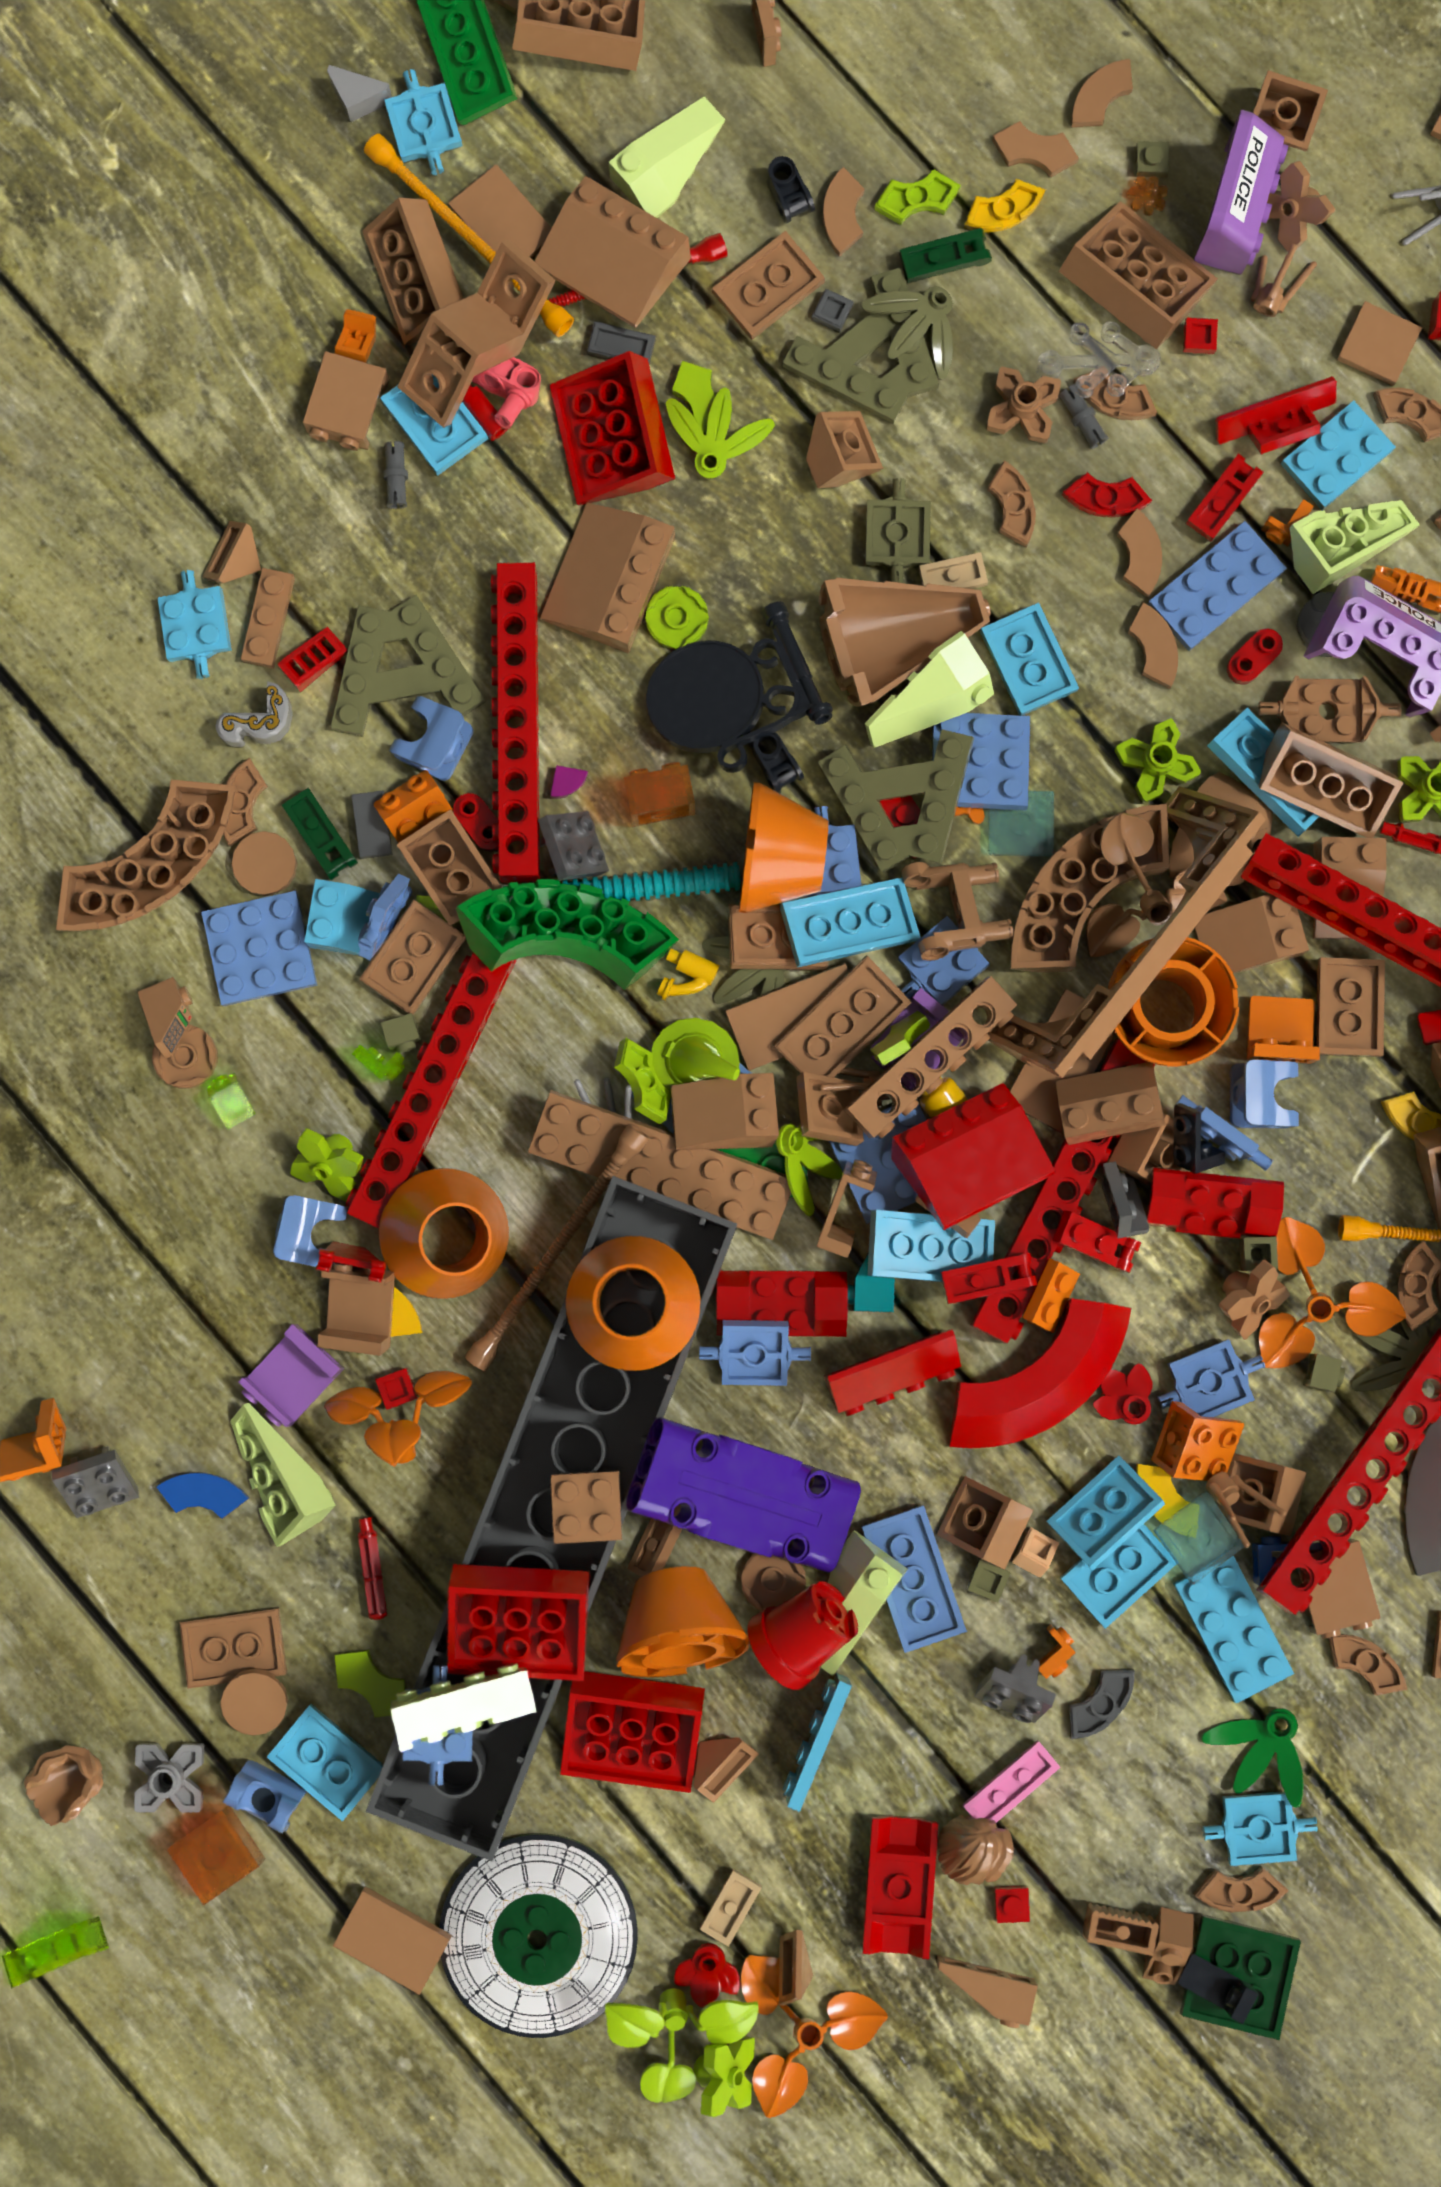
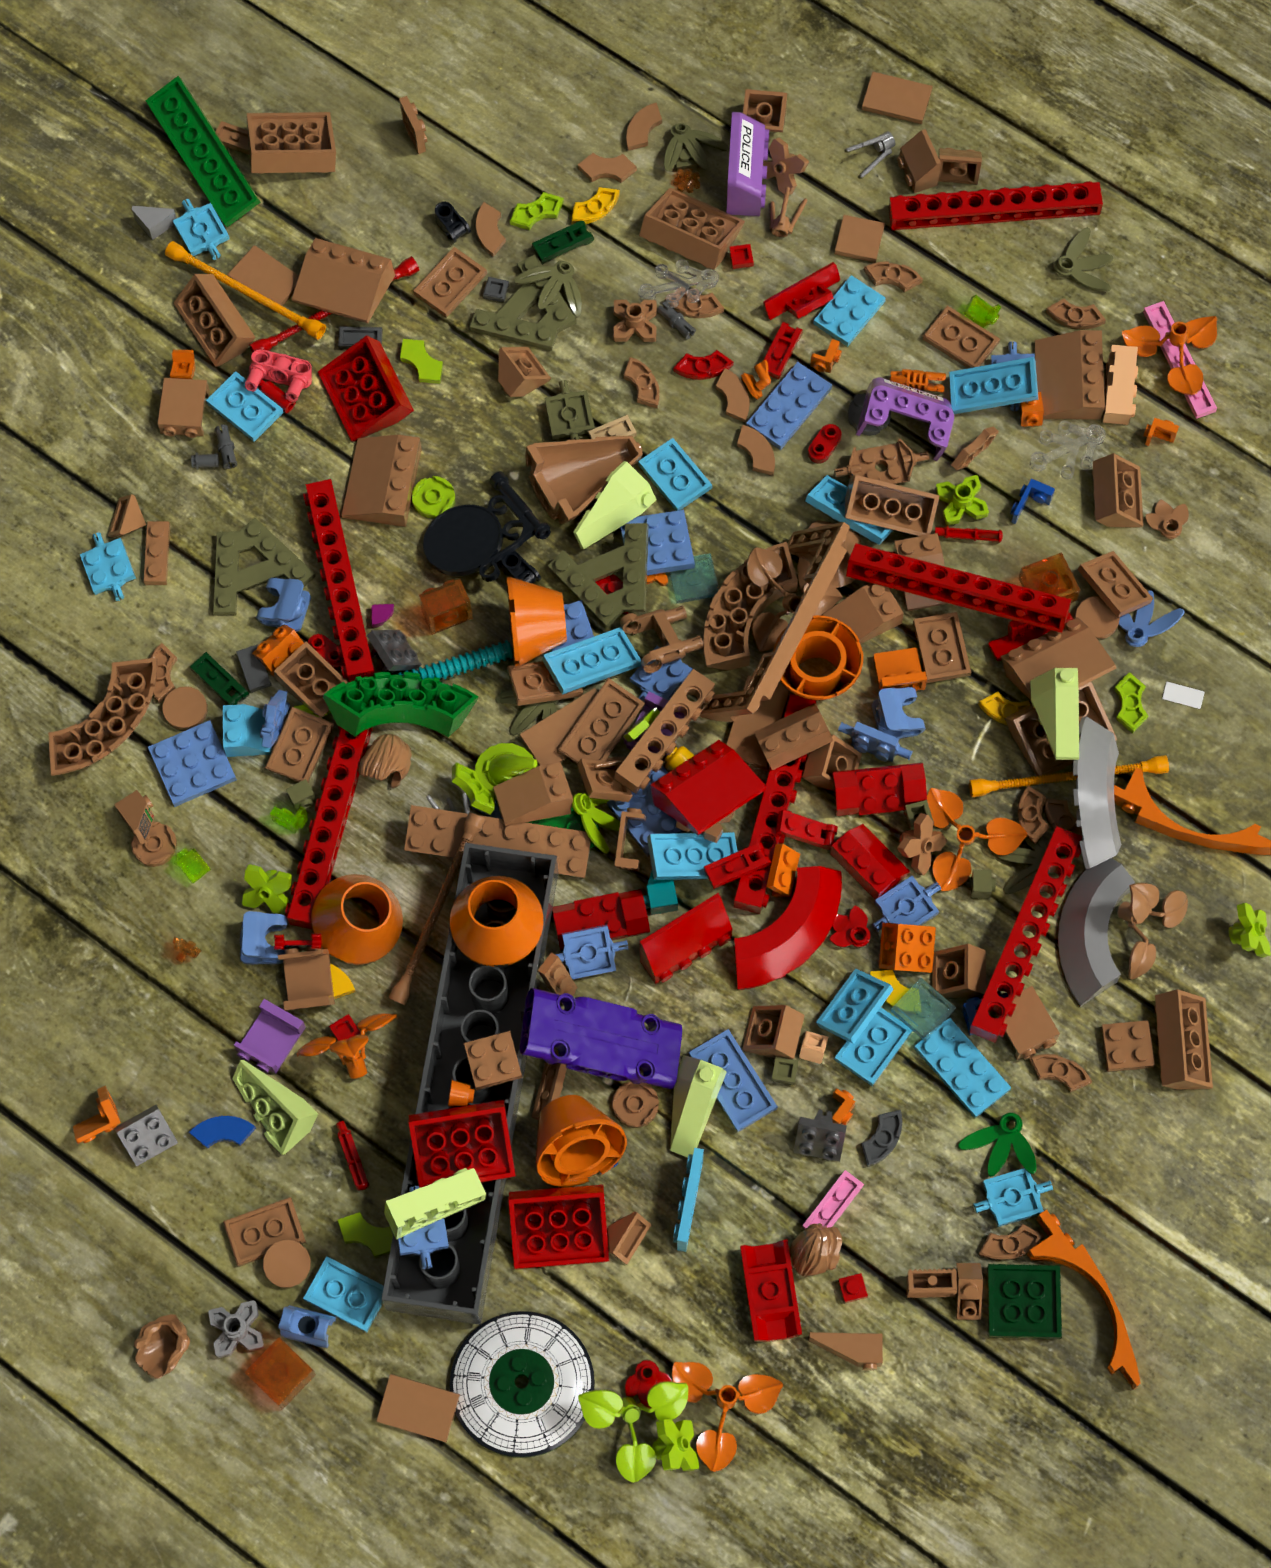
camera: 10 degrees left, 15 degrees down
clear neon green slope [2,1916,109,1988] -> none
light grey animal [215,682,293,748] -> none
red slope [277,627,348,693] -> none
medium nougat bracket [397,239,556,428] -> none
yellowish green wedge [609,96,725,218] -> none
yellow plant [657,948,720,1001] -> none
lime plant [666,387,775,479] -> none
tan plate [700,1869,762,1947] -> none
red piece [747,1581,858,1690] -> none
medium nougat slope [779,1930,814,2005] -> none
dark grey bracket [1101,1161,1149,1238] -> none
lime plant [1115,718,1201,804] -> none
black bracket [1173,1103,1225,1174] -> none
black bracket [1177,1953,1258,2024] -> none
medium nougat plant [1206,1472,1286,1548] -> none
yellowish green wedge [1290,500,1420,594] -> none
none -> clear orange plant [173,937,201,962]
none -> dark grey pin [191,452,219,470]
none -> medium nougat hair [358,734,412,788]
none -> orange hat [448,1080,475,1107]
none -> medium nougat plate [537,952,577,1006]
none -> olive plant [664,123,729,171]
none -> orange piece [741,360,771,399]
none -> red slope [830,824,911,900]
none -> orange slope [1027,1210,1141,1390]

